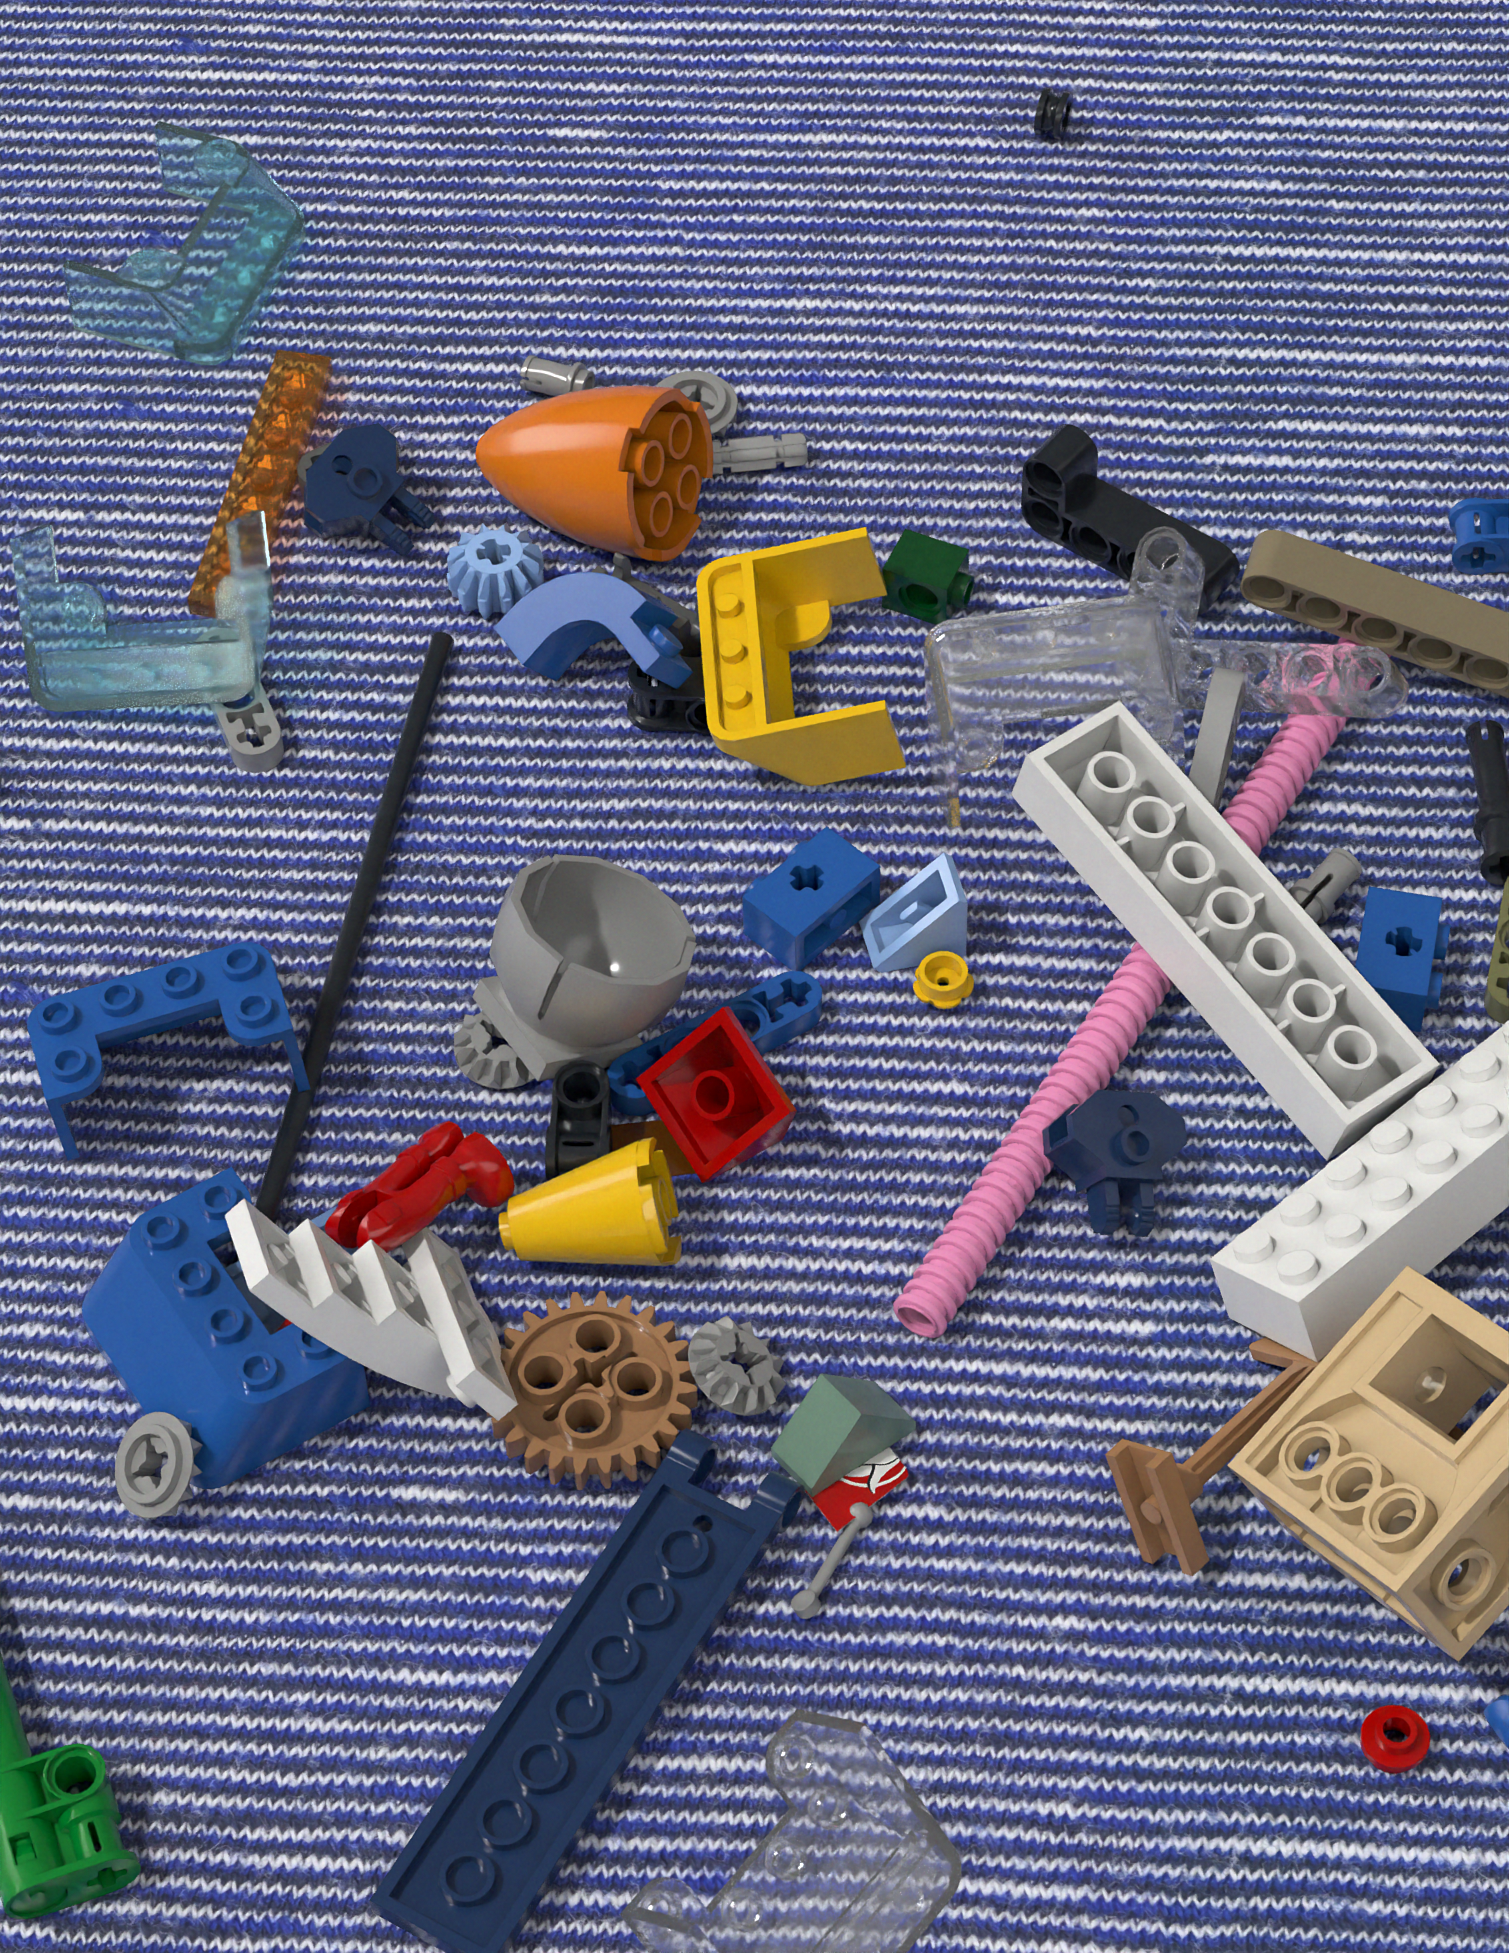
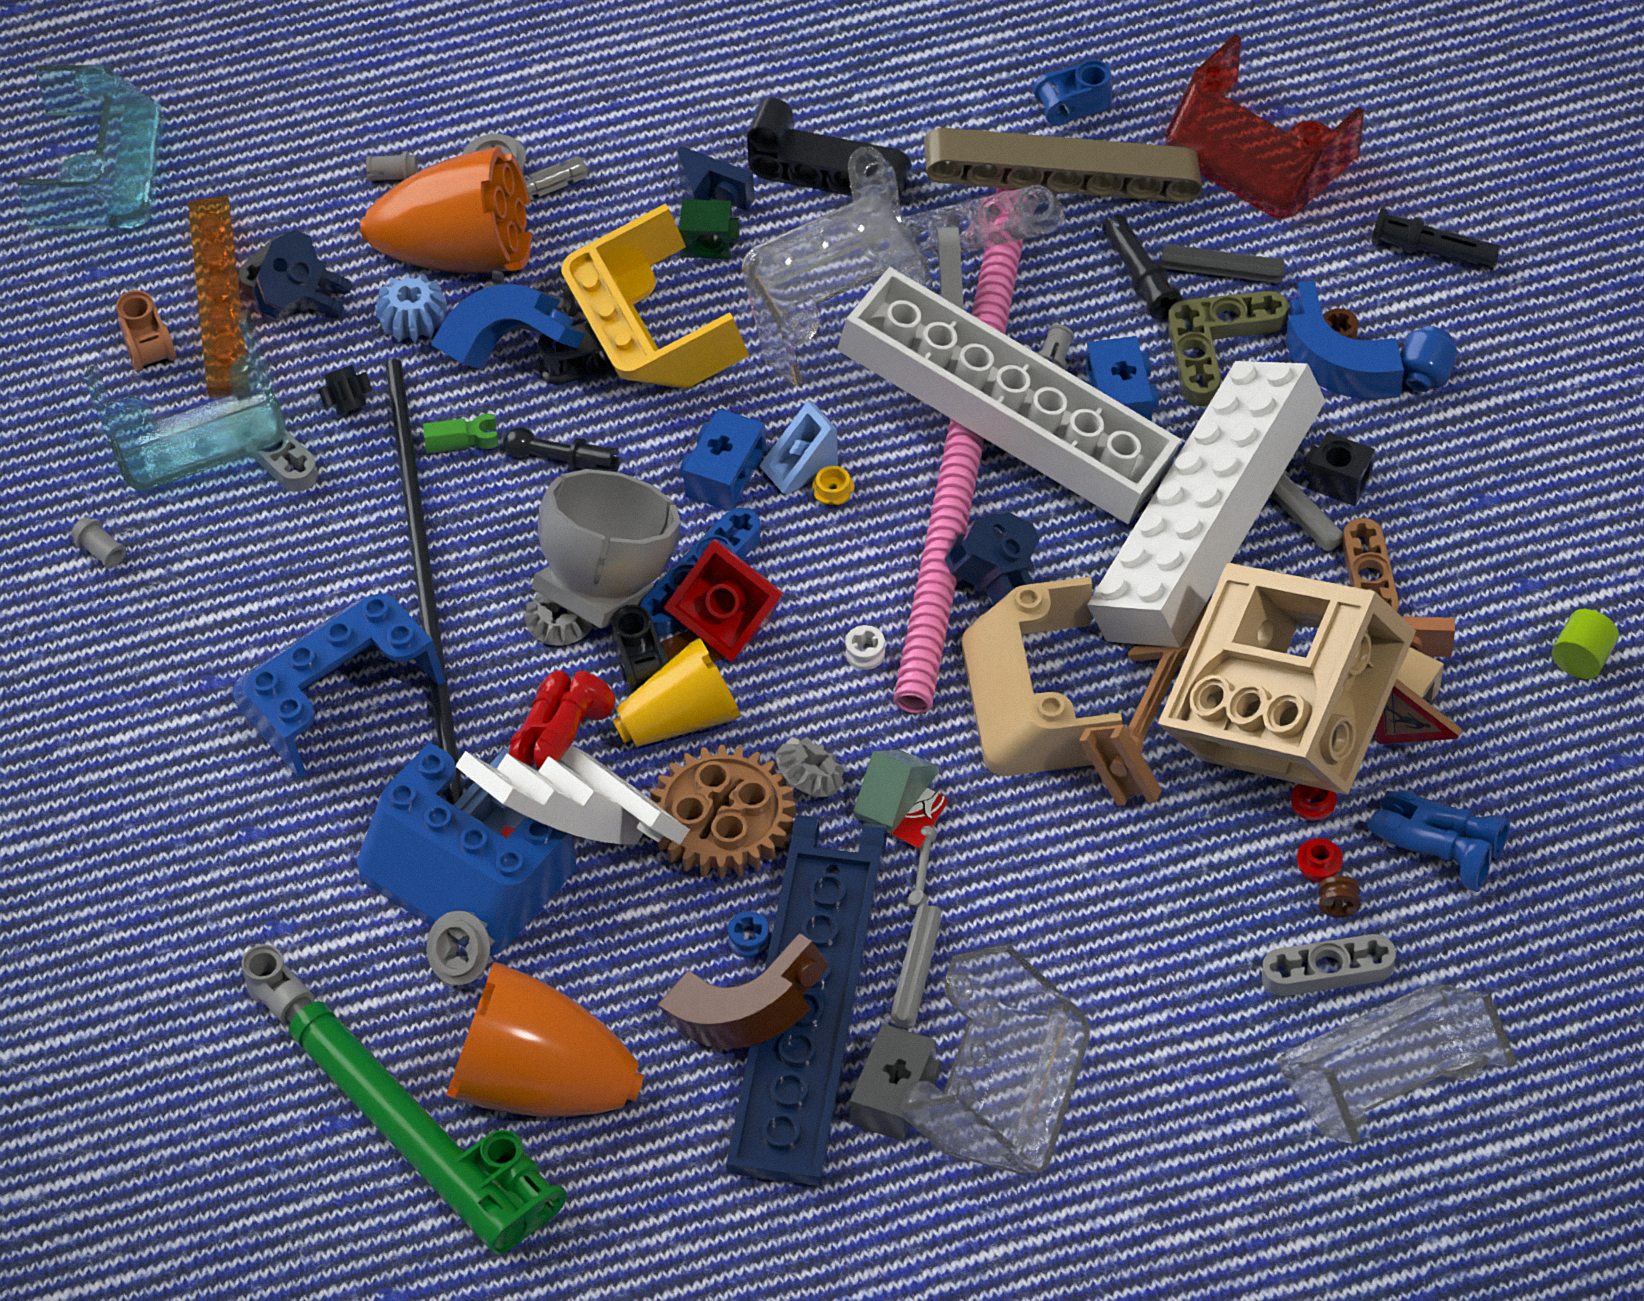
camera: 20 degrees left, 0 degrees up
none -> nougat piece [116,290,177,372]
none -> black gear [318,365,373,415]
none -> bright green bar [423,413,499,454]
none -> orange cylinder [446,962,645,1117]
none -> black pin [503,427,620,472]
none -> arch [658,933,829,1049]
none -> dark blue slope [677,146,755,211]
none -> blue bush [728,911,770,959]
none -> white bush [845,625,885,670]
none -> dark grey brick [850,1023,942,1141]
none -> light grey axle [890,904,942,1029]
none -> tan windscreen [962,577,1122,776]
none -> light grey beam [1261,934,1396,996]
none -> red plate [1291,784,1337,821]
none -> reddish brown bush [1318,876,1360,918]

